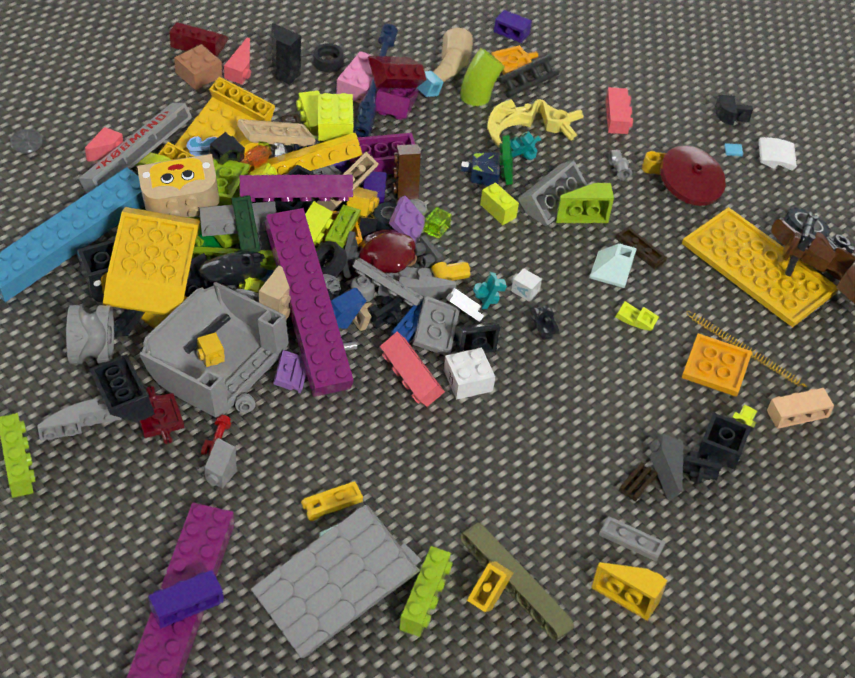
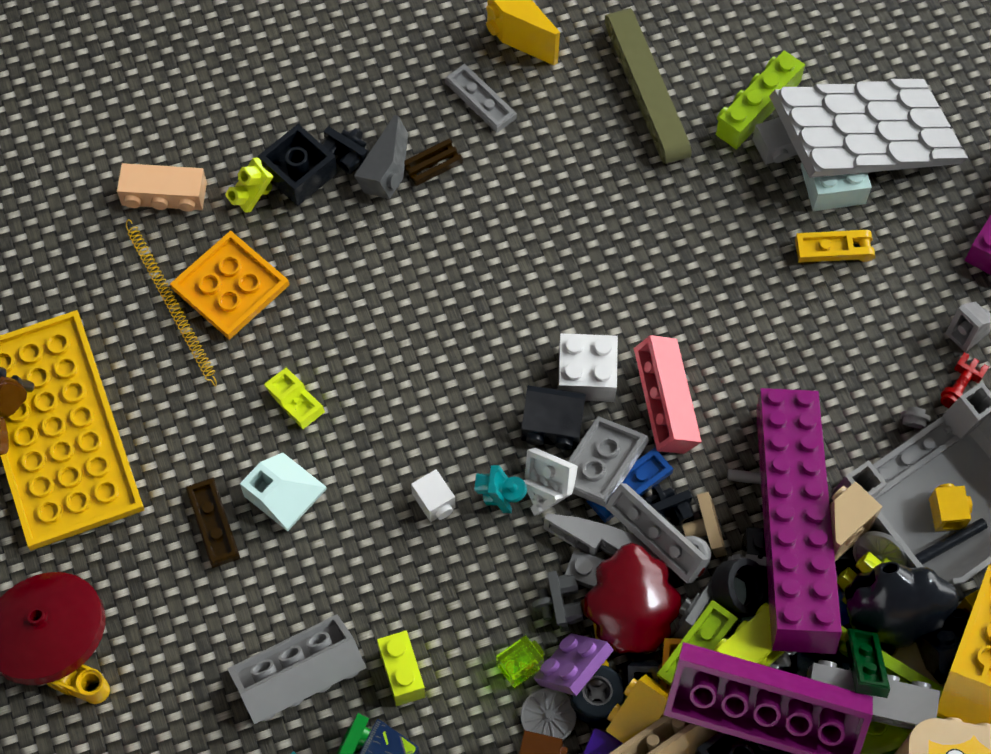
camera: 155 degrees left, 15 degrees up
medium lavender plate [273,350,306,393] -> none
blue slope [331,288,367,329] -> none
yellow piece [431,261,471,281] -> none
yellow brick [467,561,513,612] -> none
black hips [530,305,559,340] -> none
lime slope [556,183,614,223] -> none
light grey connector [609,150,632,181] -> none

